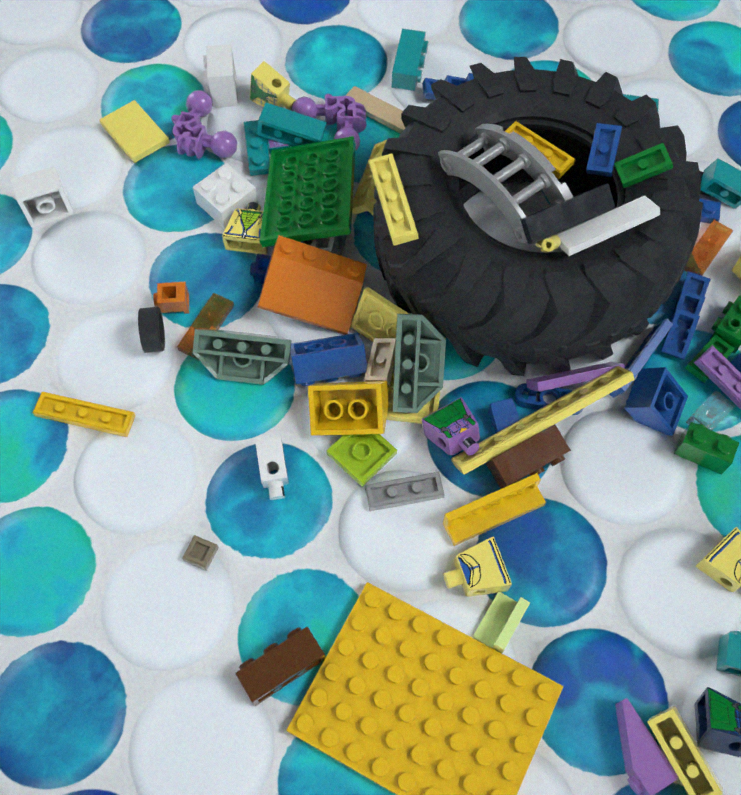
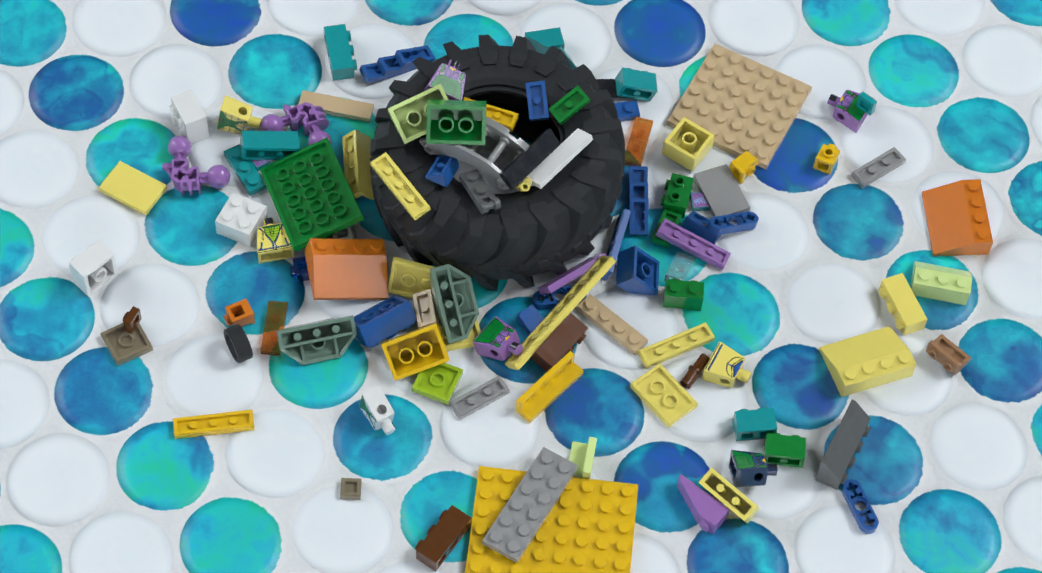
camera: 25 degrees left, 5 degrees down
light yellow torso [443,537,512,597] -> none
none -> dark tan tile [100,323,153,367]
none -> reddish brown plate [123,306,142,334]
none -> yellowish green slope [388,84,448,144]
none -> torso [423,60,466,100]
none -> blue slope [425,155,459,187]
none -> green slope [426,100,486,145]
none -> dark grey plate [459,169,501,214]
none -> light grey plate [482,447,578,563]
none -> tan plate [577,294,648,355]
none -> light yellow tile [630,363,698,428]
none -> light yellow tile [637,322,715,369]
none -> reddish brown axle [680,353,710,389]

